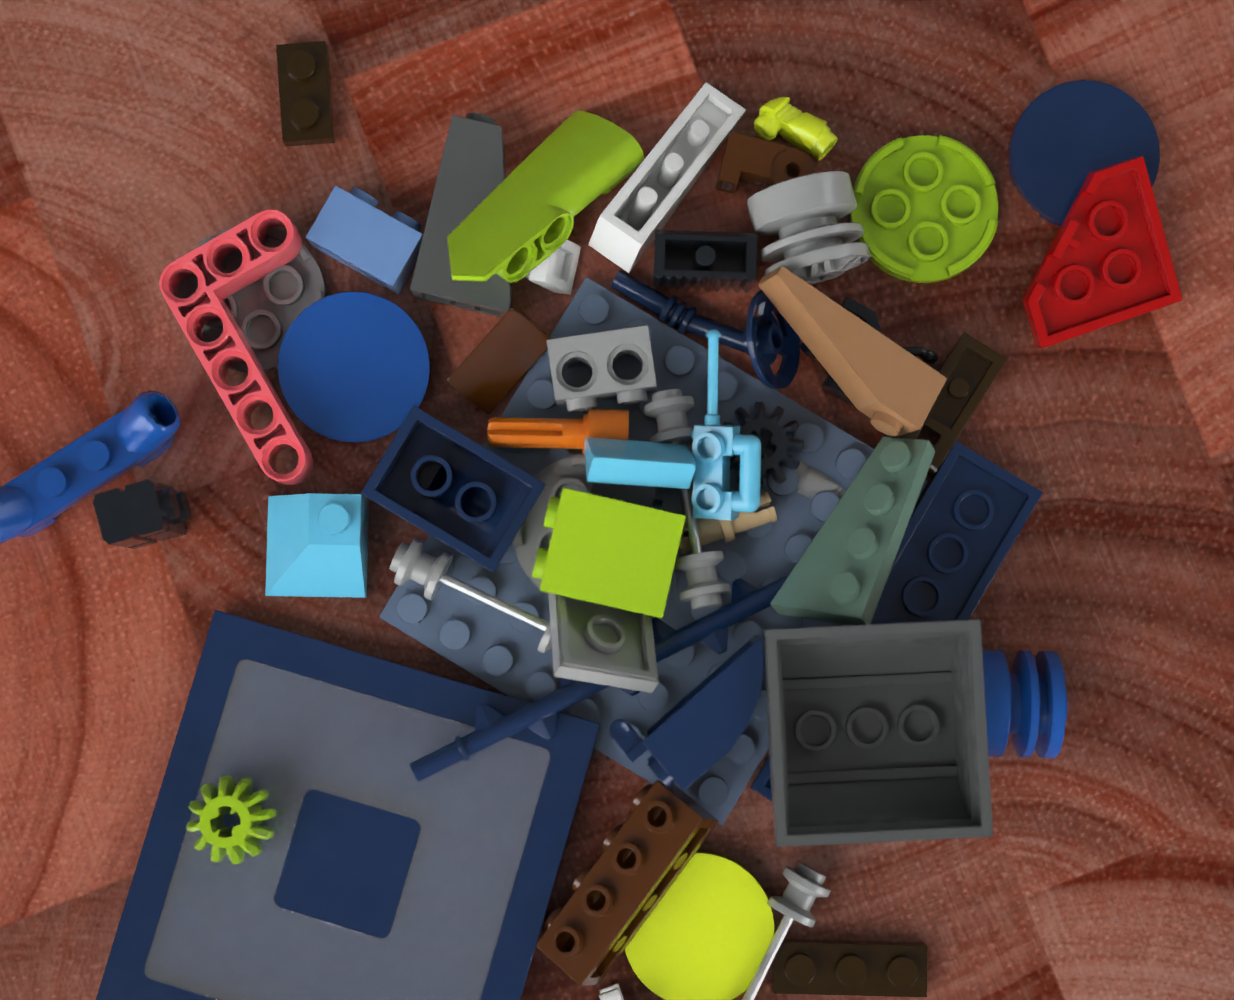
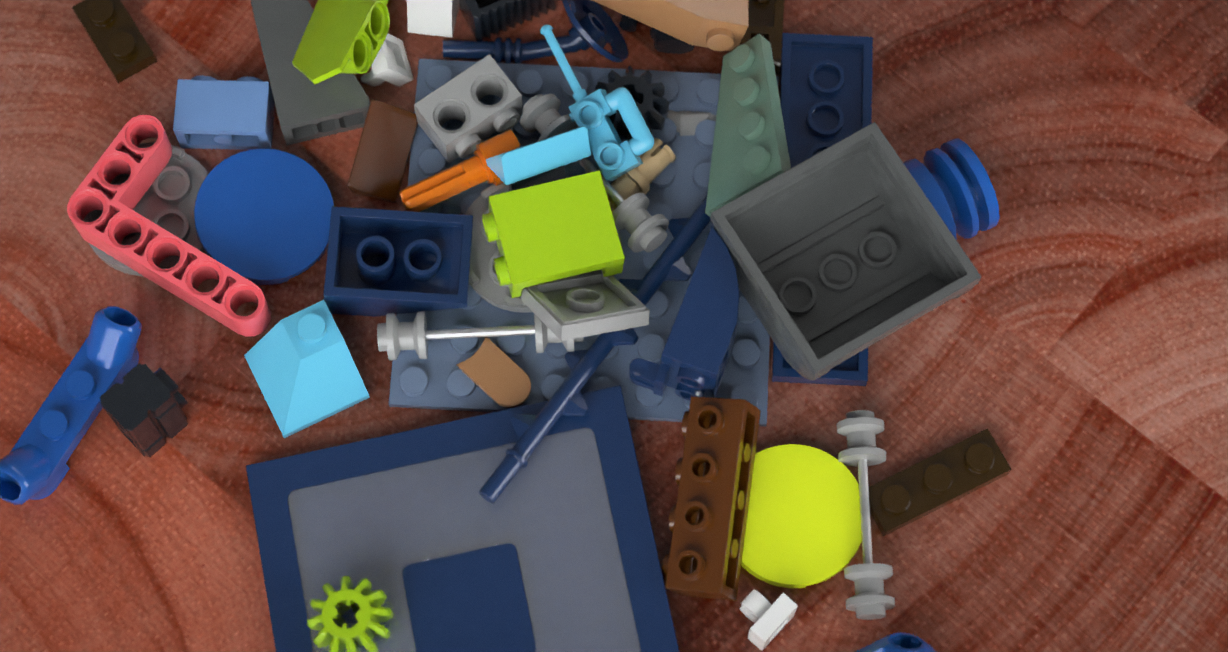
camera: 30 degrees left, 15 degrees down
none -> medium nougat piece [456,337,531,408]

